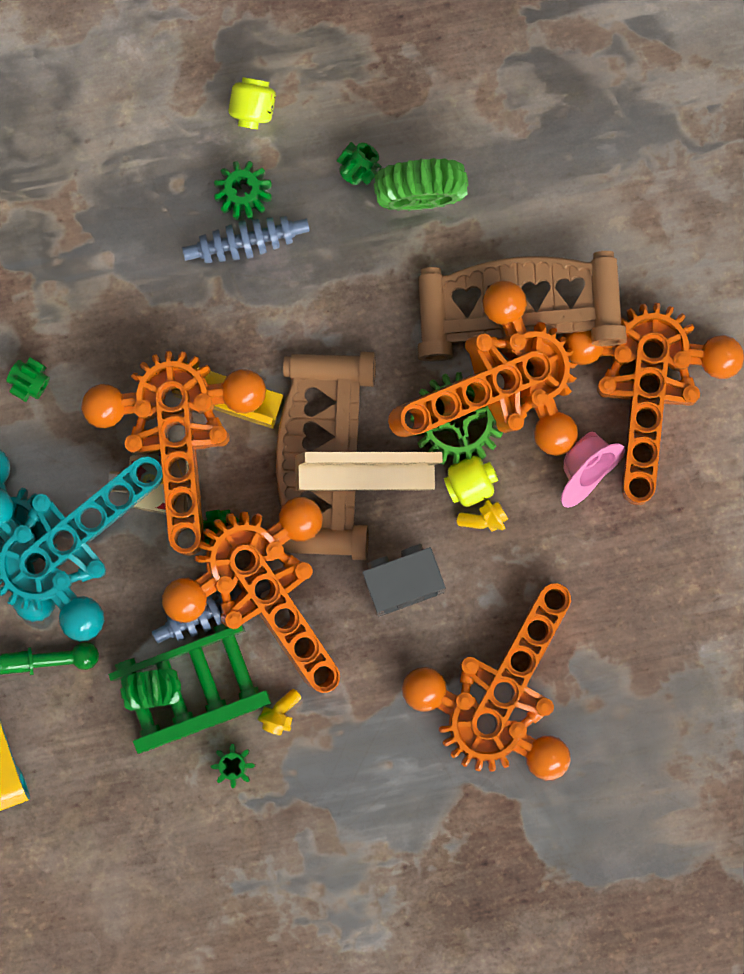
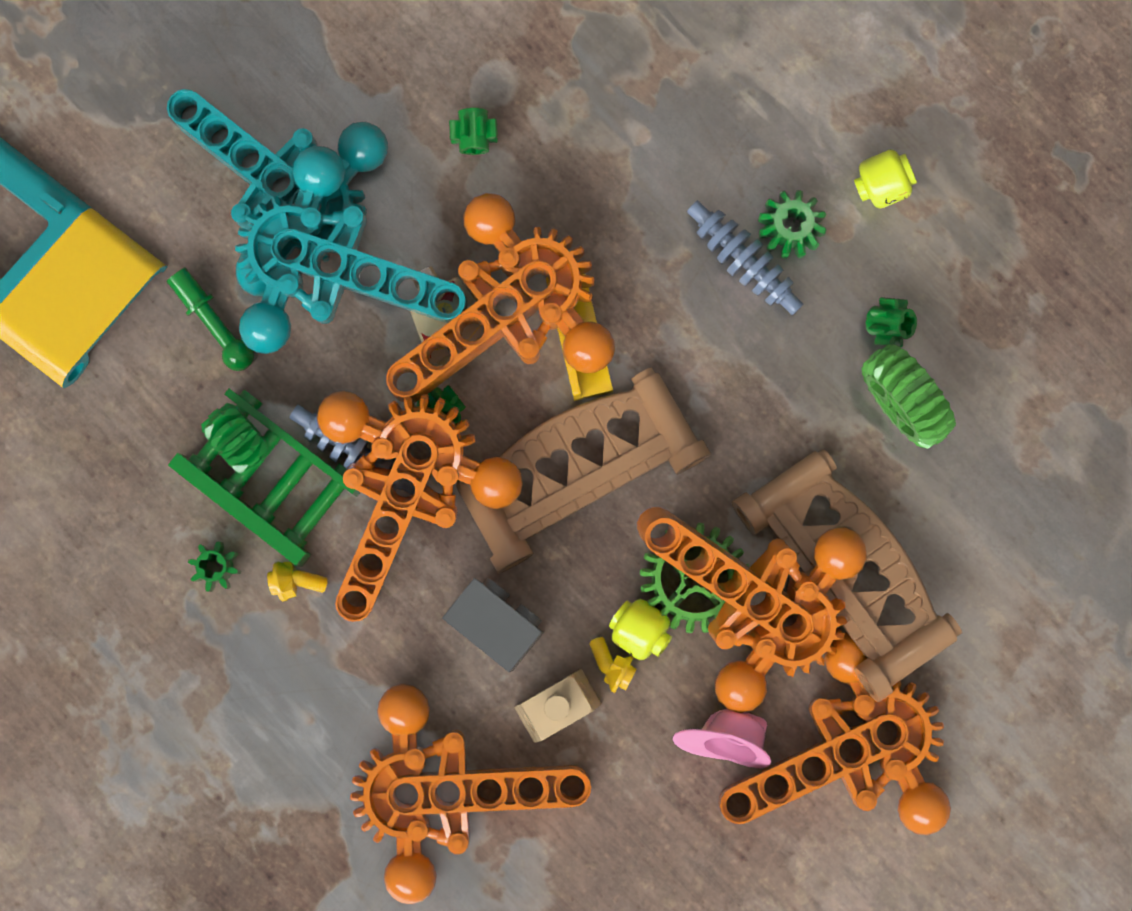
camera: 55 degrees right, 0 degrees up
tan fence [295,452,442,491] -> none
none -> tan torso [514,668,601,743]

